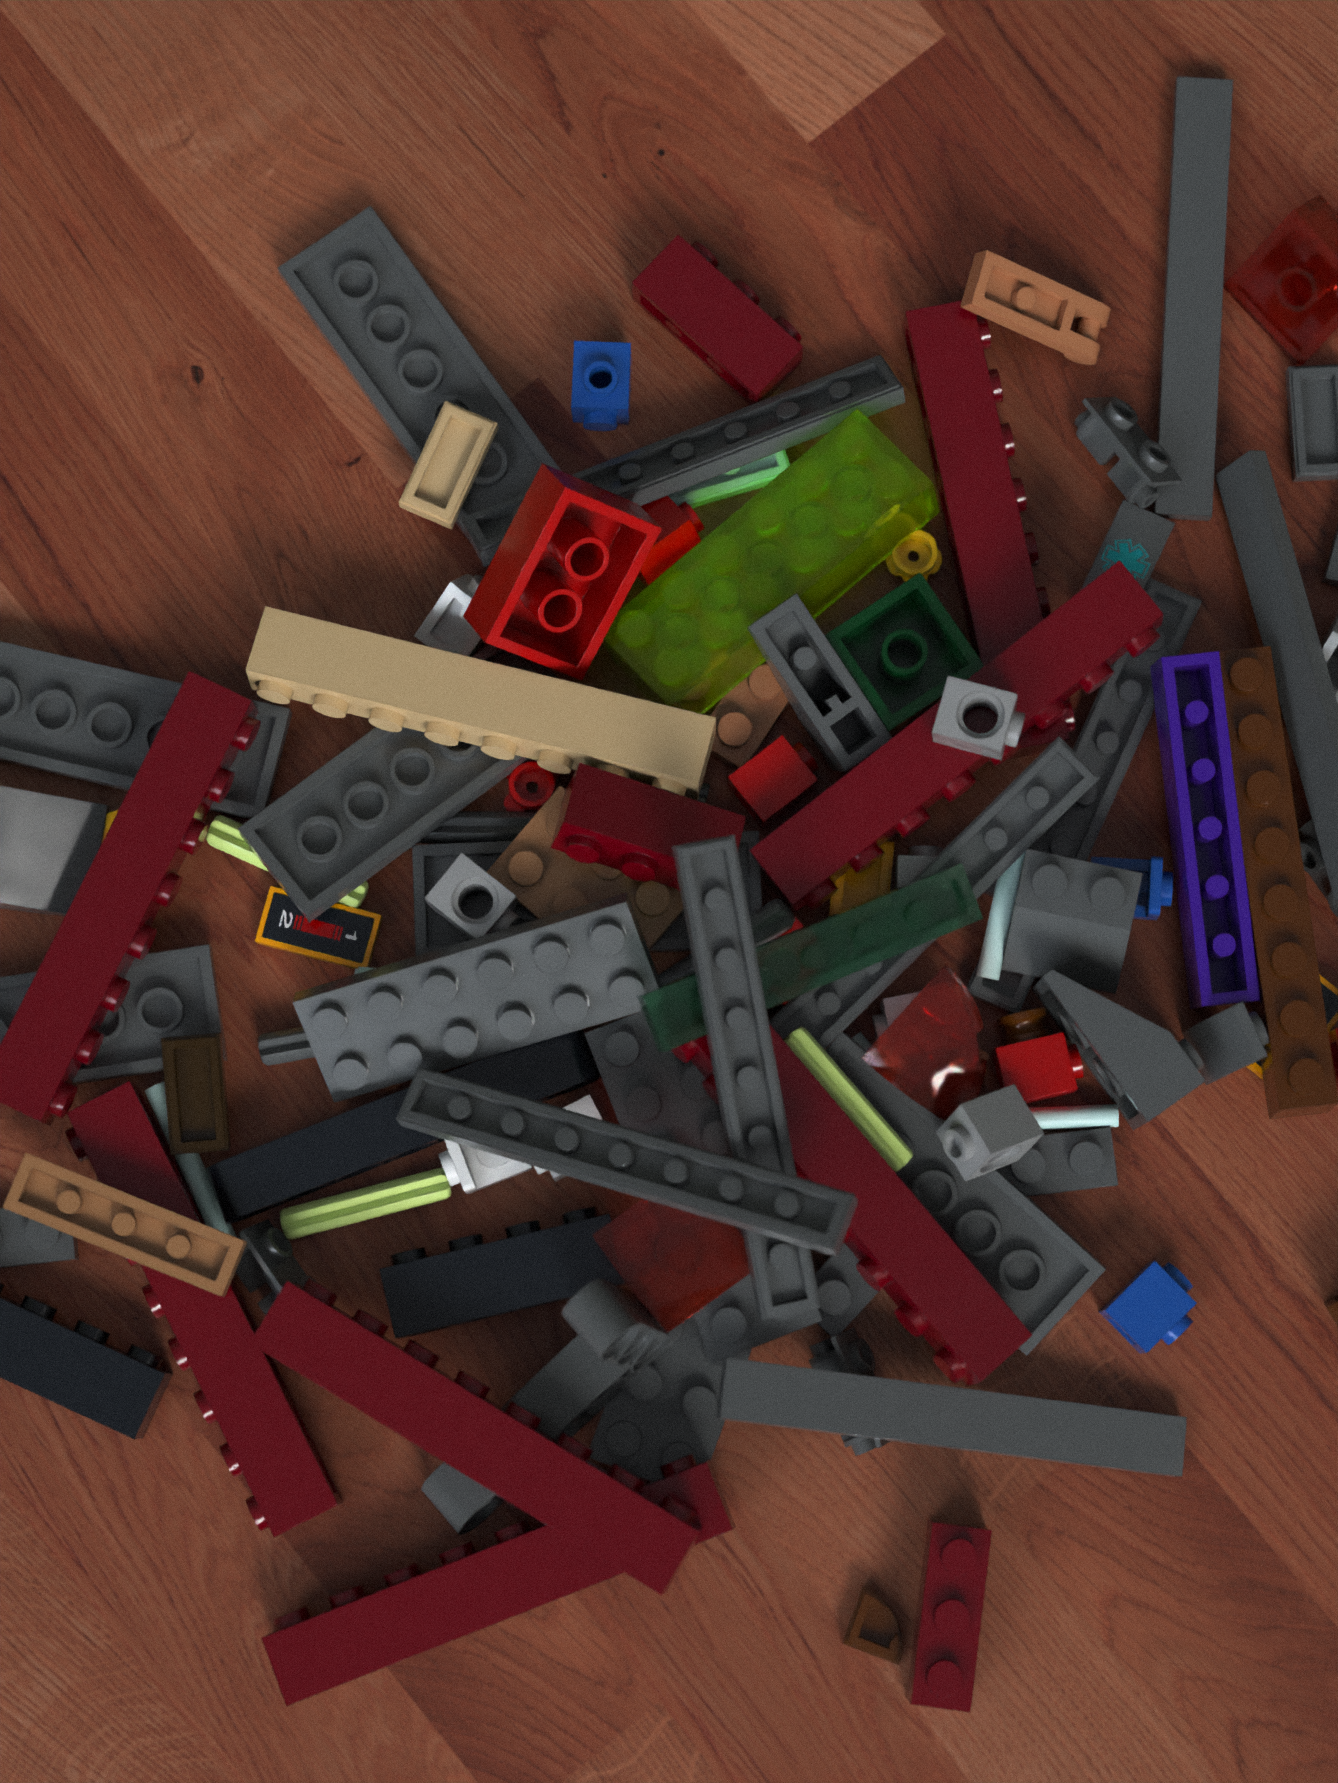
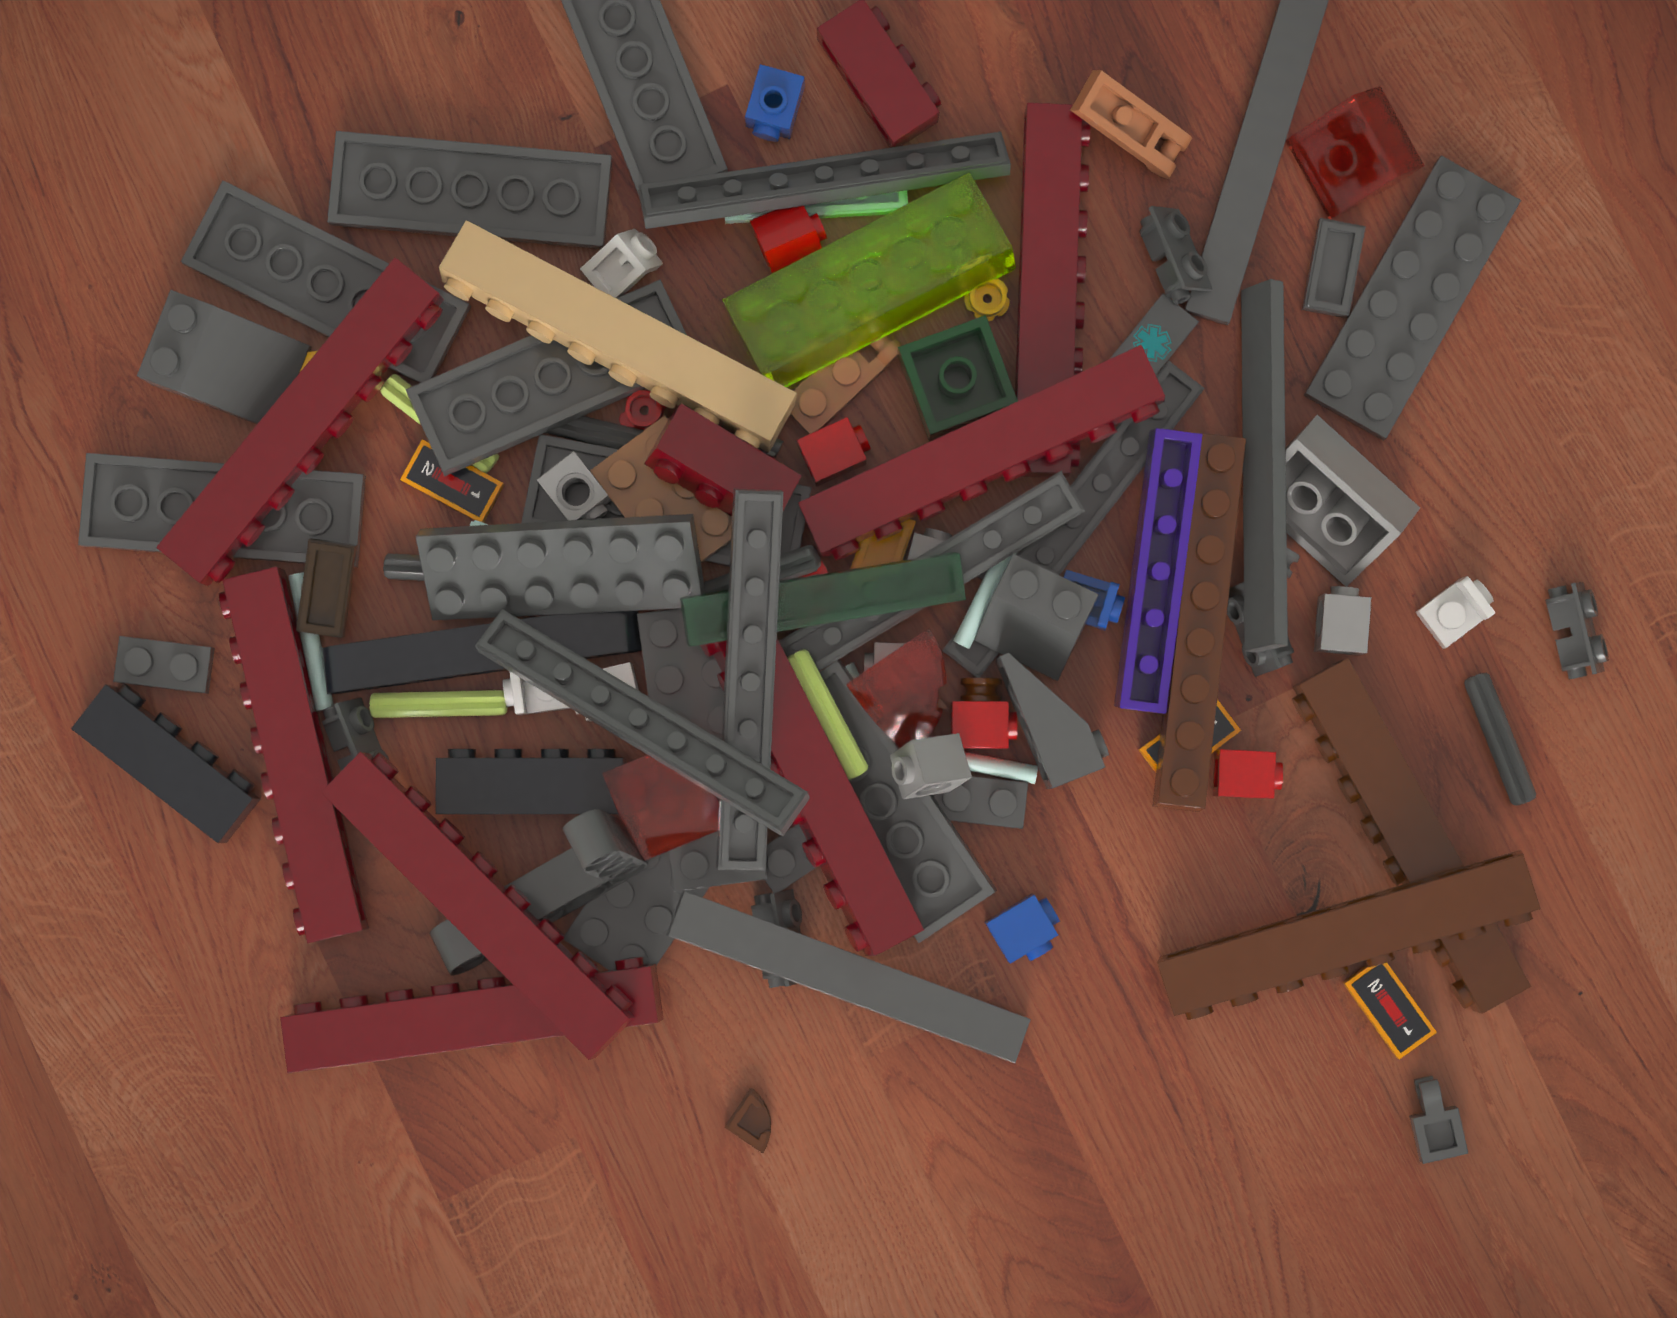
camera: 10 degrees right, 5 degrees up
medium nougat plate [2,1153,247,1297] -> none
tan tile [399,401,498,530] -> none
red brick [463,463,662,681] -> none
dark grey slope [747,593,892,772] -> none
dark red brick [906,1520,992,1713] -> none
light grey brick [932,676,1026,760] -> none
dark grey slope [1182,1002,1269,1085] -> none
none -> dark grey plate [327,131,613,249]

